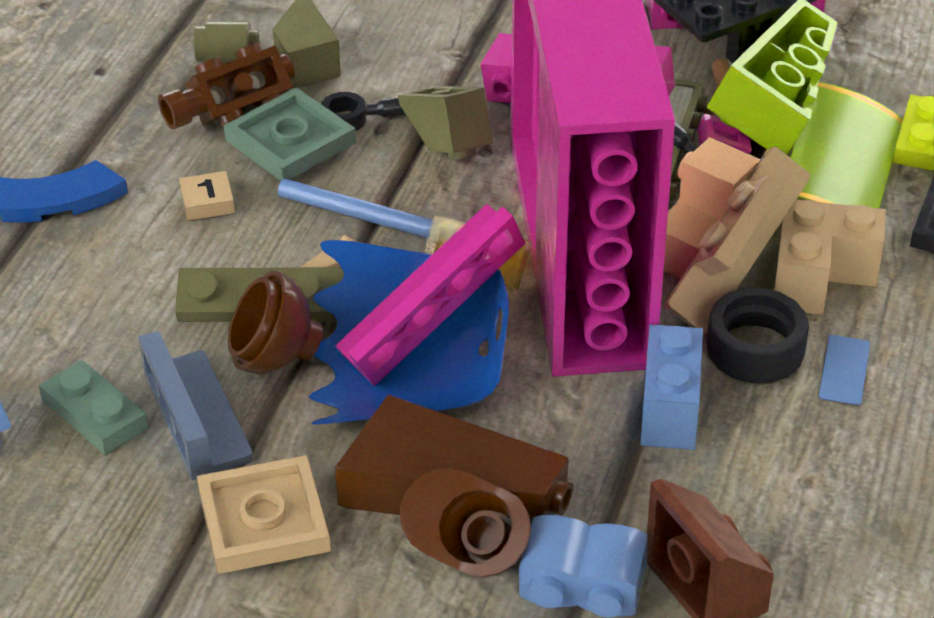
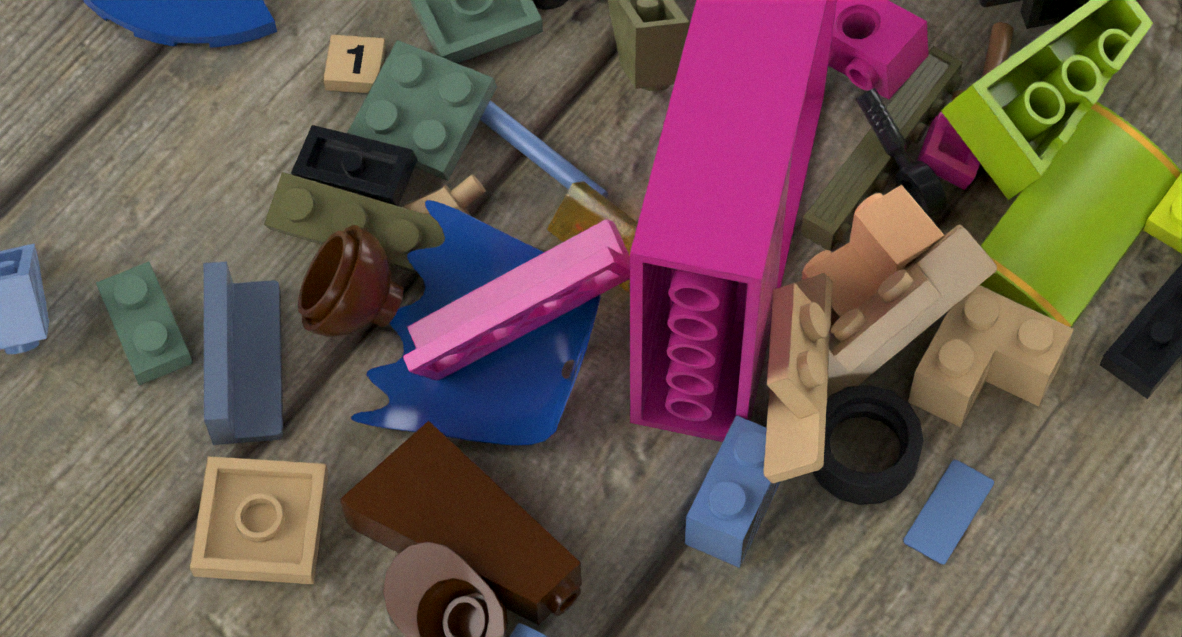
camera: 20 degrees right, 20 degrees up
none -> black plate [291,125,418,206]
none -> sand green plate [347,40,497,181]
none -> tan bracket [763,273,833,483]

